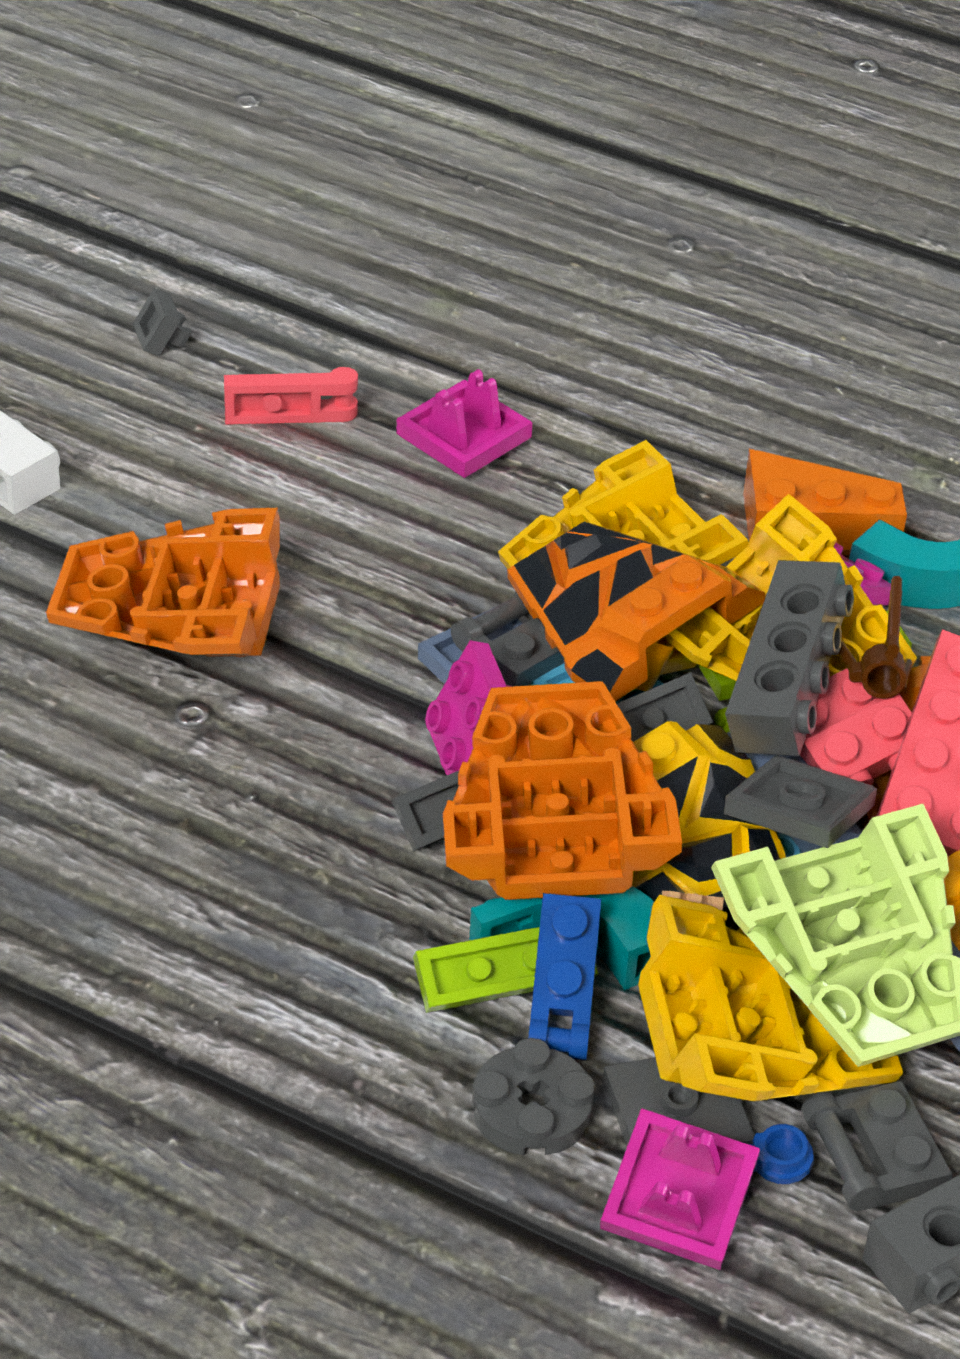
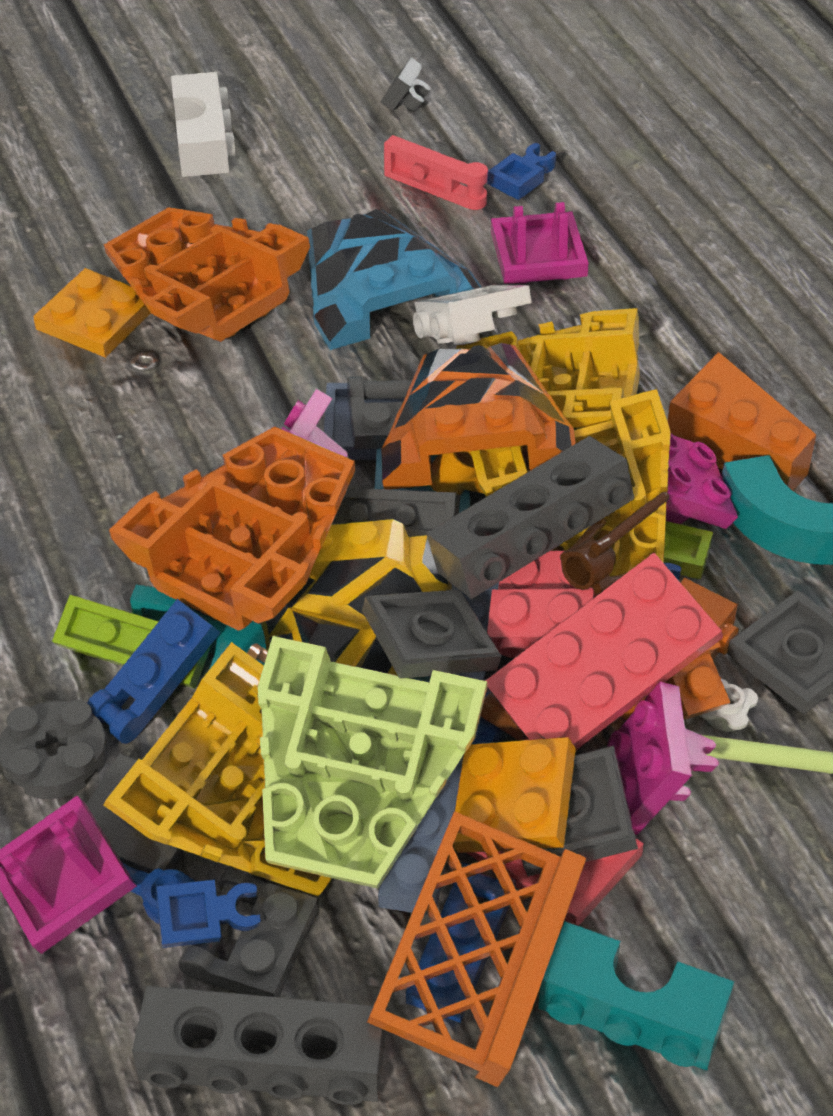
camera: 40 degrees right, 5 degrees up
none -> light orange plate [33,268,151,358]
none -> blue plate [156,879,261,948]
none -> dark azure wedge [307,209,482,350]
none -> white plate [413,285,532,345]
none -> blue plate [487,143,556,200]

